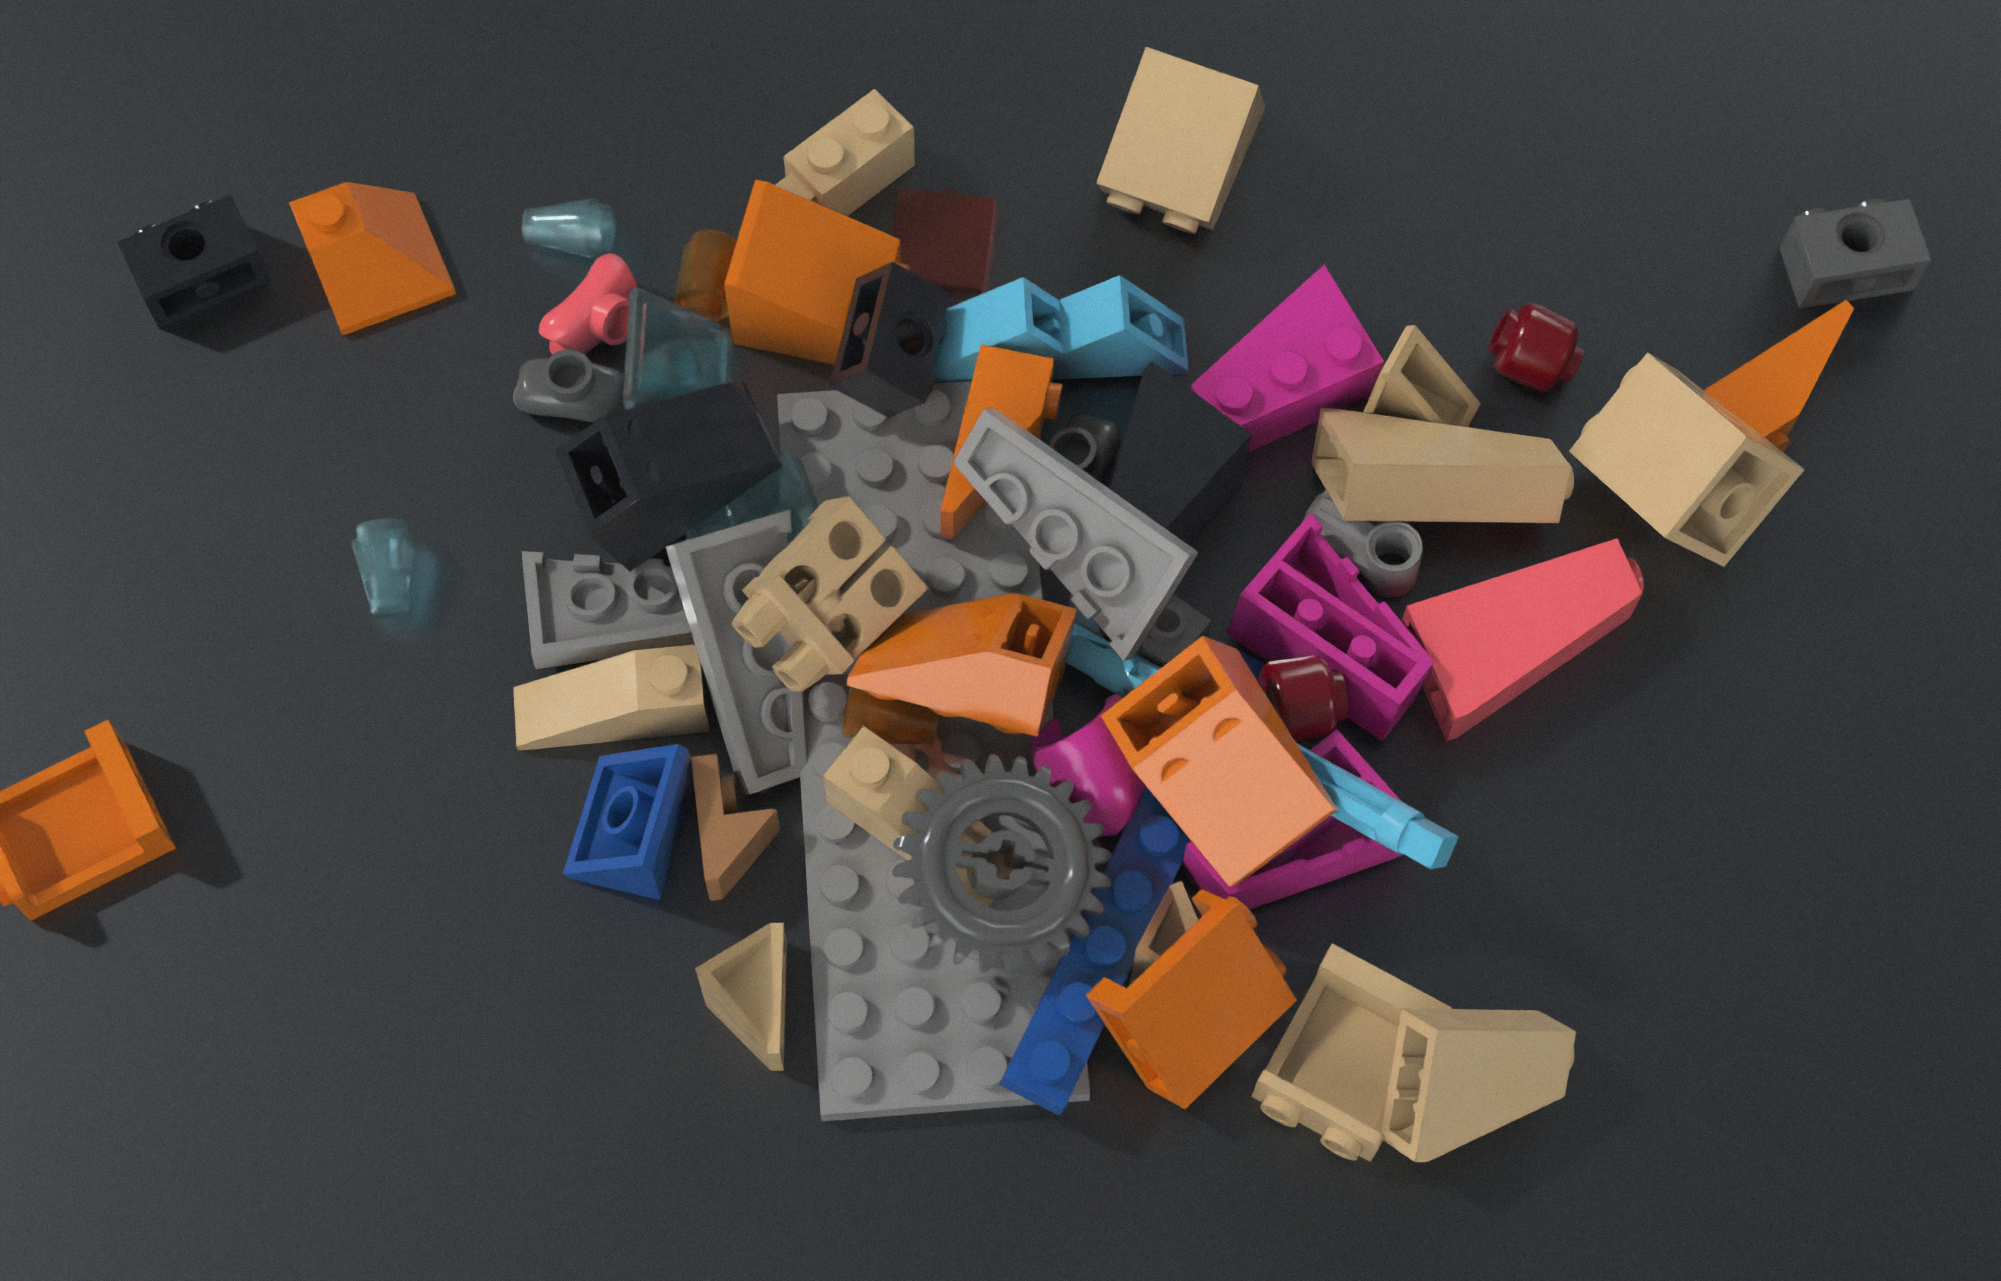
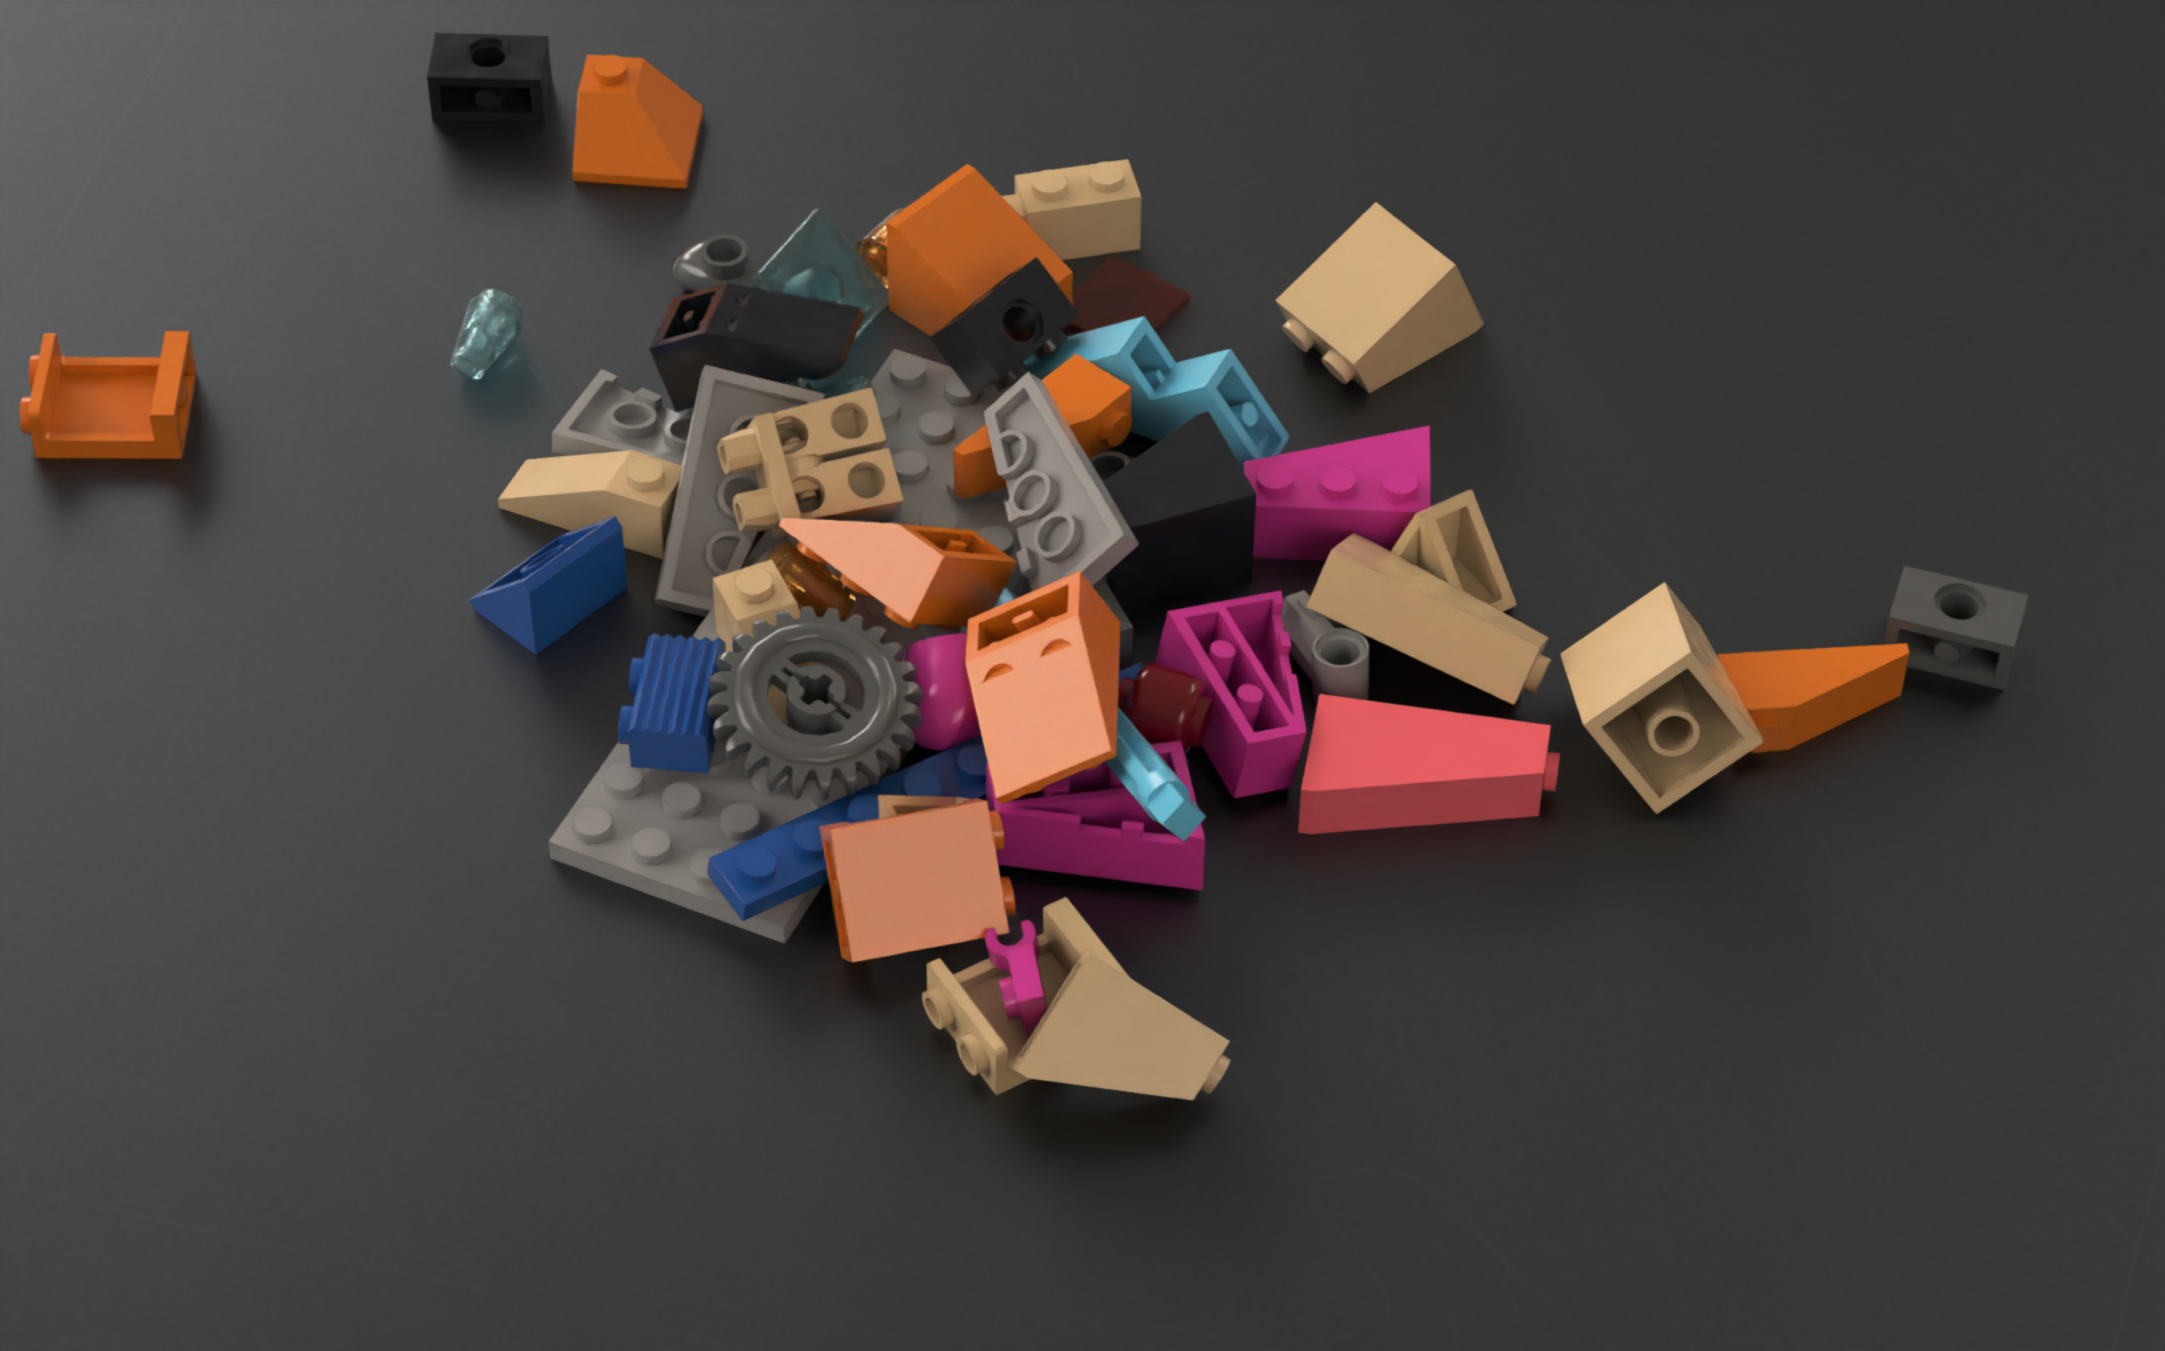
camera: 30 degrees right, 20 degrees down
clear light blue cone [522,198,616,258] -> none
coral piece [539,253,638,355] -> none
medium nougat slope [691,754,780,901] -> none
tan slope [695,923,787,1071] -> none
dark red head [1488,302,1584,393] -> none
none -> blue brick [618,633,726,773]
none -> dark pink plate [985,920,1048,1041]

